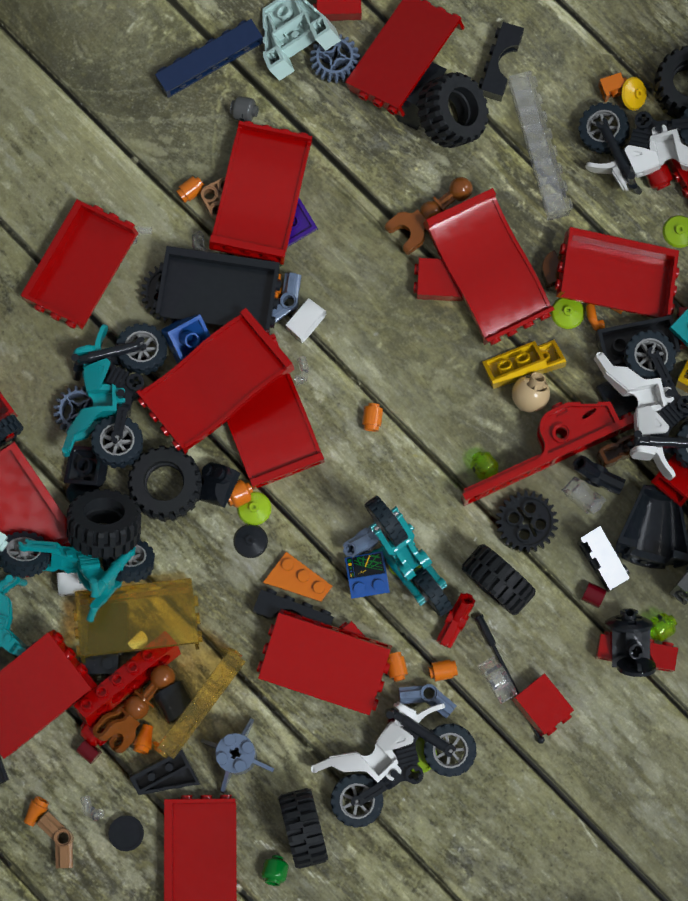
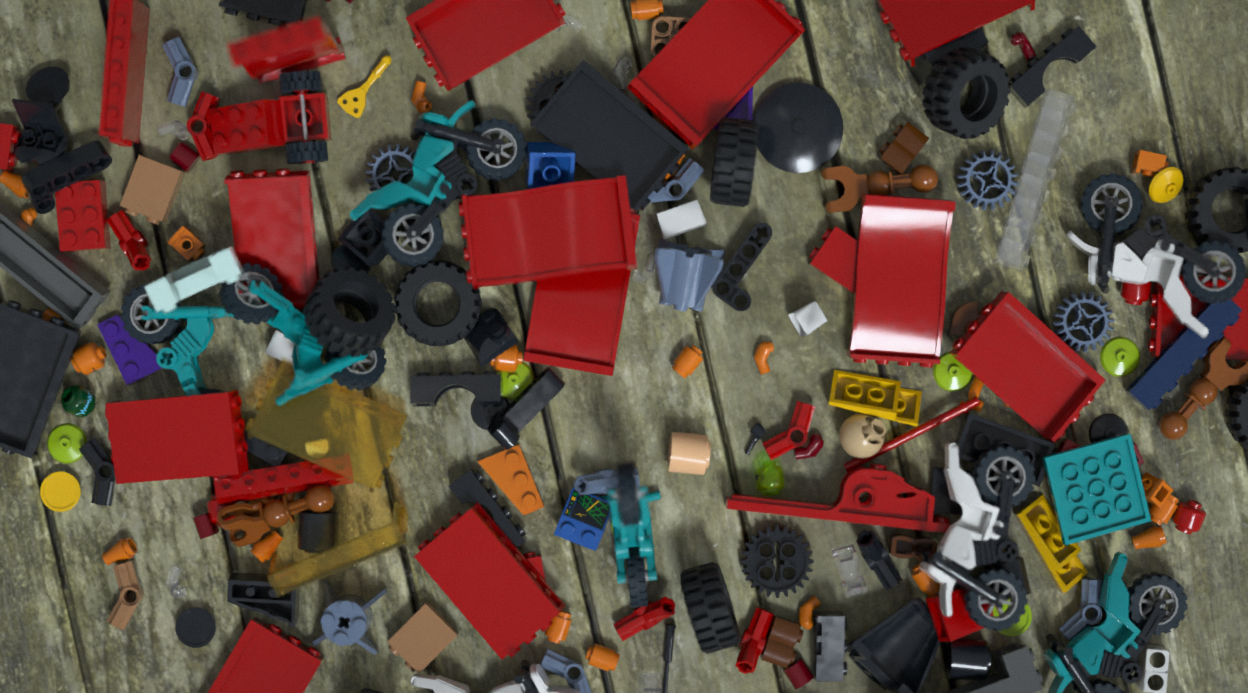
camera: 30 degrees right, 10 degrees up
none -> yellow piece [337,55,392,118]
none -> medium nougat brick [387,601,459,673]
none -> black arch [410,371,503,407]
none -> orange arm [411,81,432,113]
none -> black beam [487,367,565,450]
none -> sand blue brick [655,239,725,311]
none -> light nougat piece [668,432,711,475]
none -> black tyre [710,117,759,207]
none -> black beam [712,223,772,311]
none -> red piece [735,607,775,674]
none -> black hand [745,423,765,455]
none -> black dish [754,83,843,173]
none -> orange arm [754,341,774,375]
none -> reddish brown brick [760,615,804,668]
none -> red piece [762,401,816,461]
none -> white piece [788,301,828,337]
none -> dark red arm [794,434,824,460]
none -> orange arm [798,595,821,629]
none -> red bar [843,396,980,472]
none -> reddish brown brick [879,122,929,175]
none -> orange brick [911,562,940,596]
none -> sand blue gear [957,150,1018,211]
none -> dark red arm [1010,31,1036,61]
none -> sand blue gear [1052,291,1115,352]

